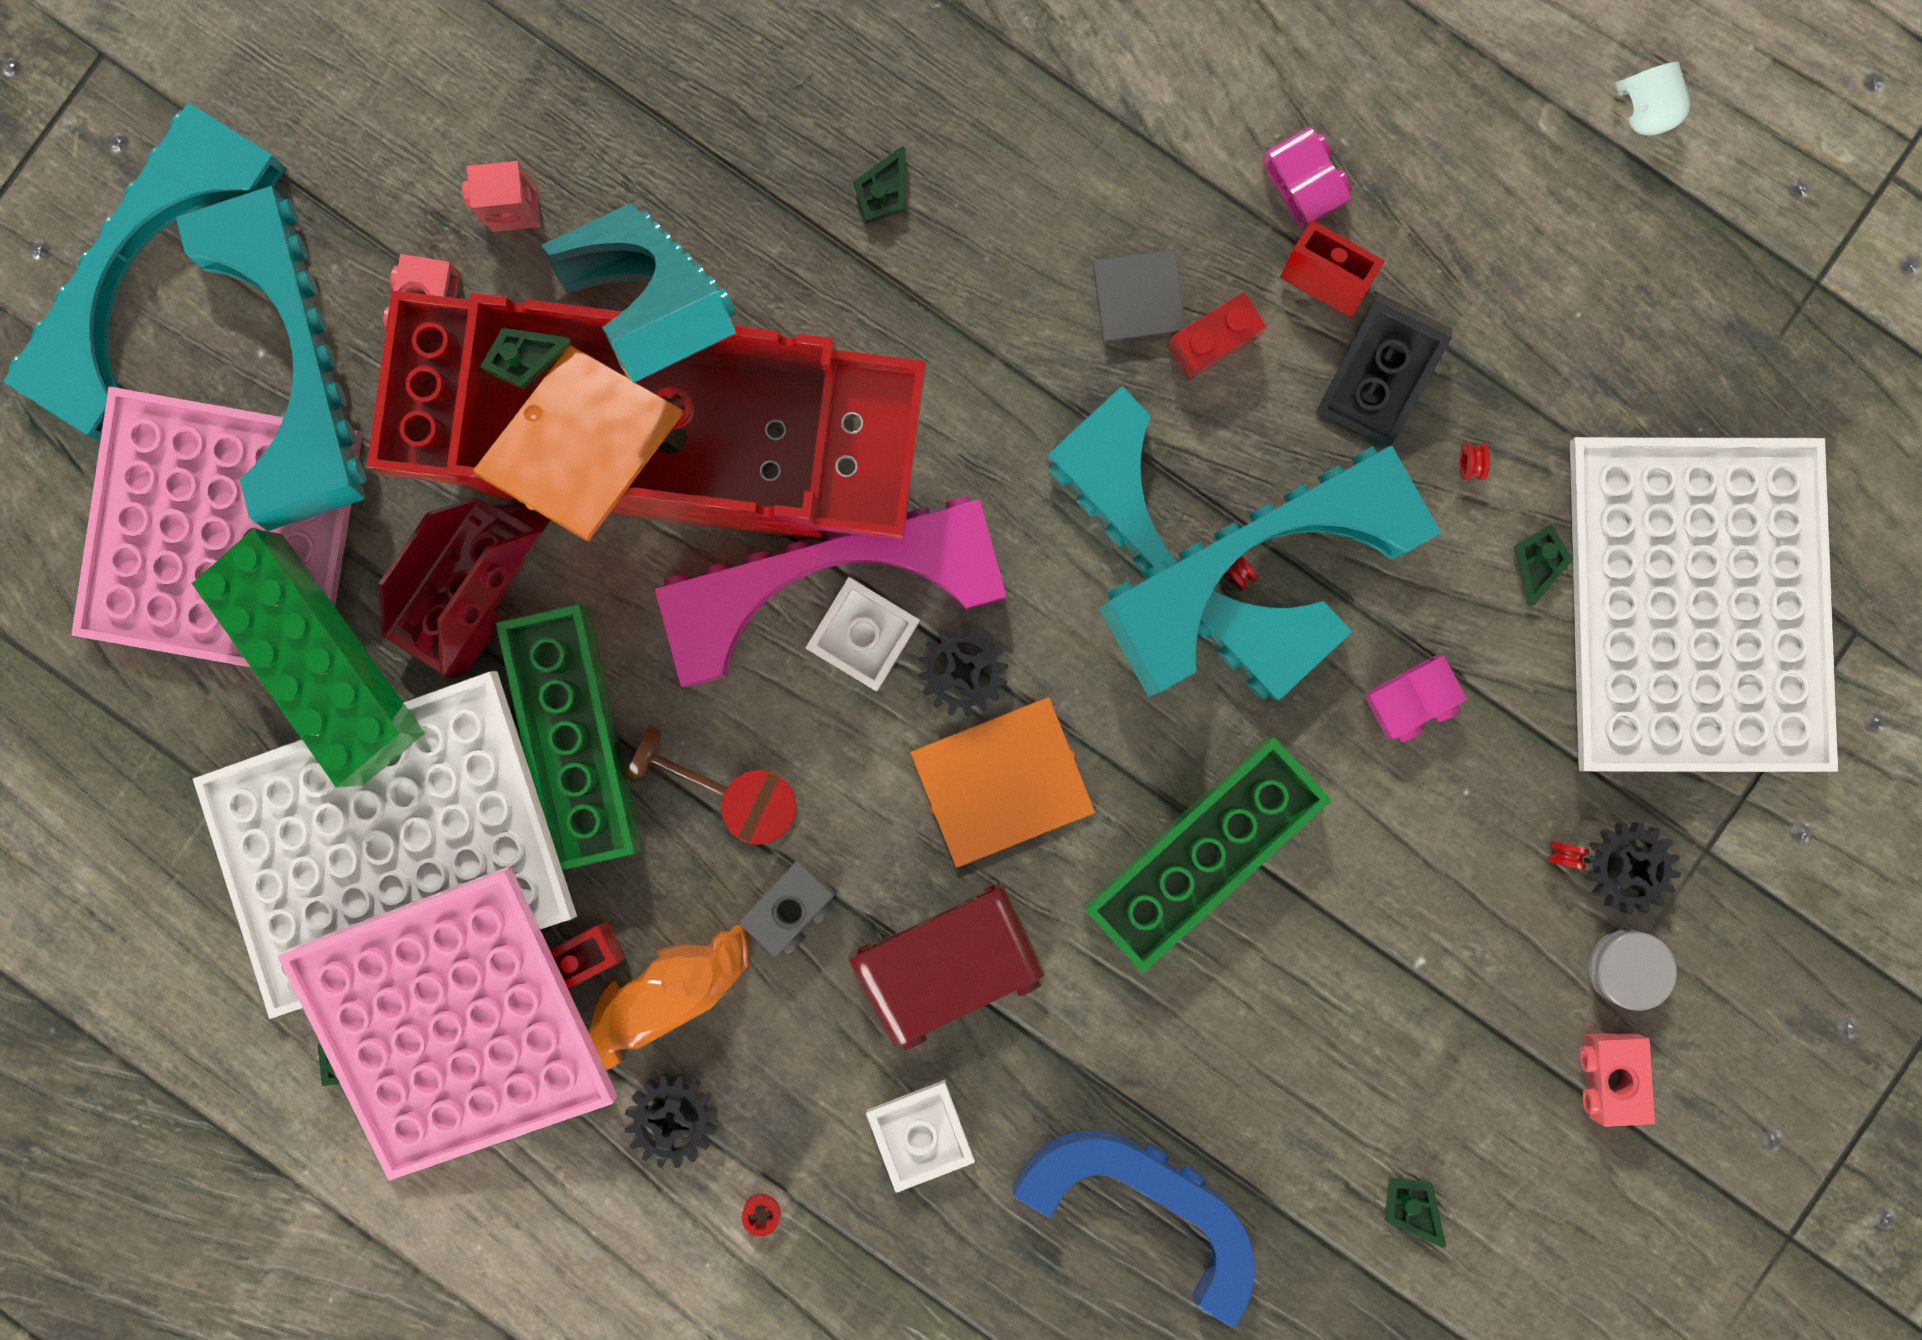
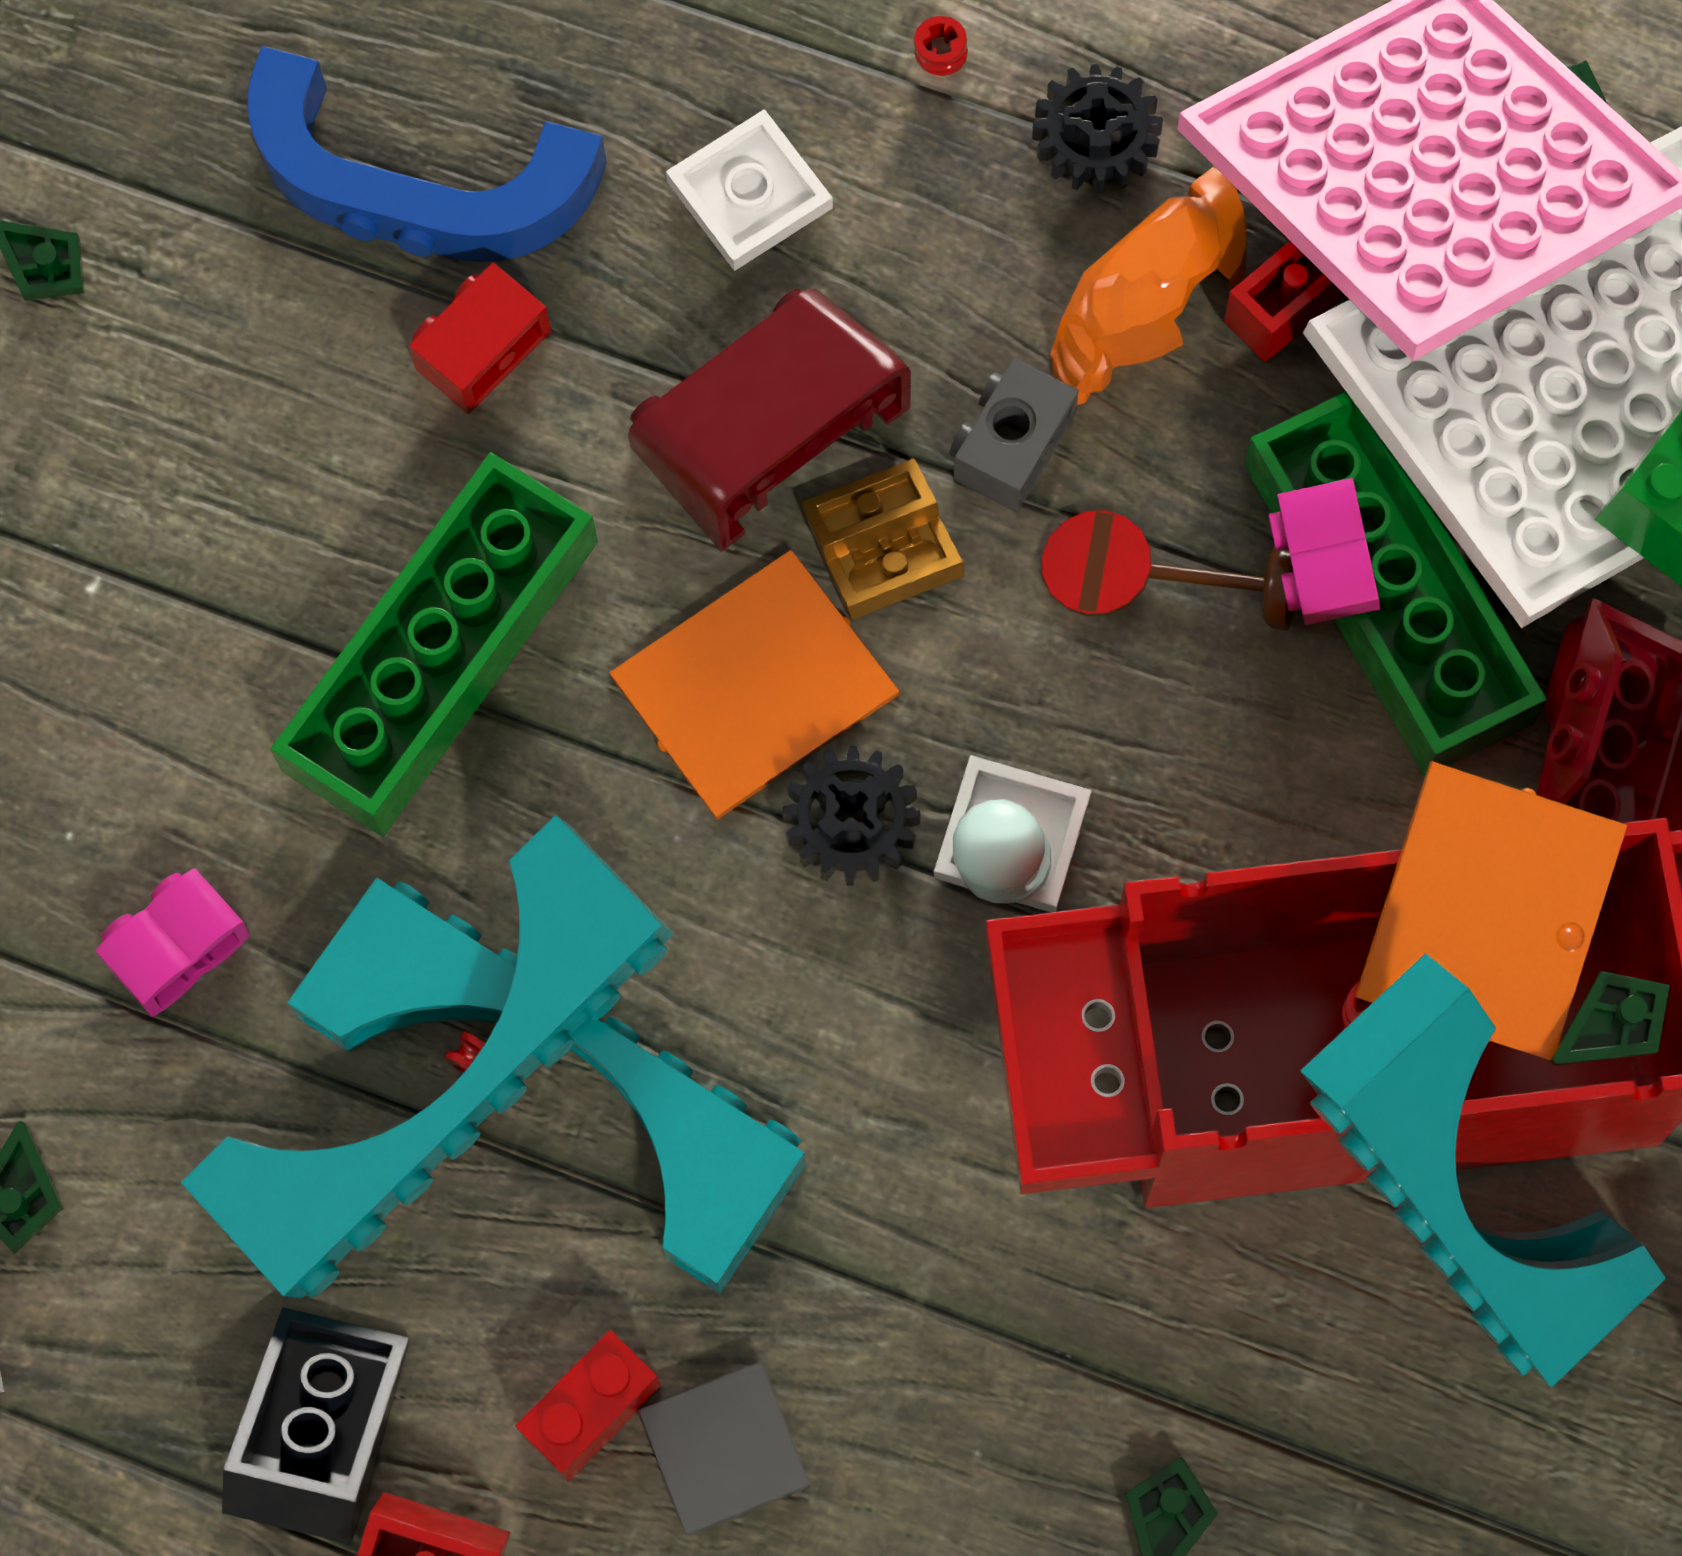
camera: 170 degrees right, 15 degrees down
dark pink arch [655,496,1007,688] -> none
red bush [1459,443,1490,480] -> none
none -> red brick [409,262,551,415]
none -> pearl gold slope [801,458,965,621]
none -> light aqua helmet [953,799,1051,903]
none -> dark pink brick [1268,478,1380,625]

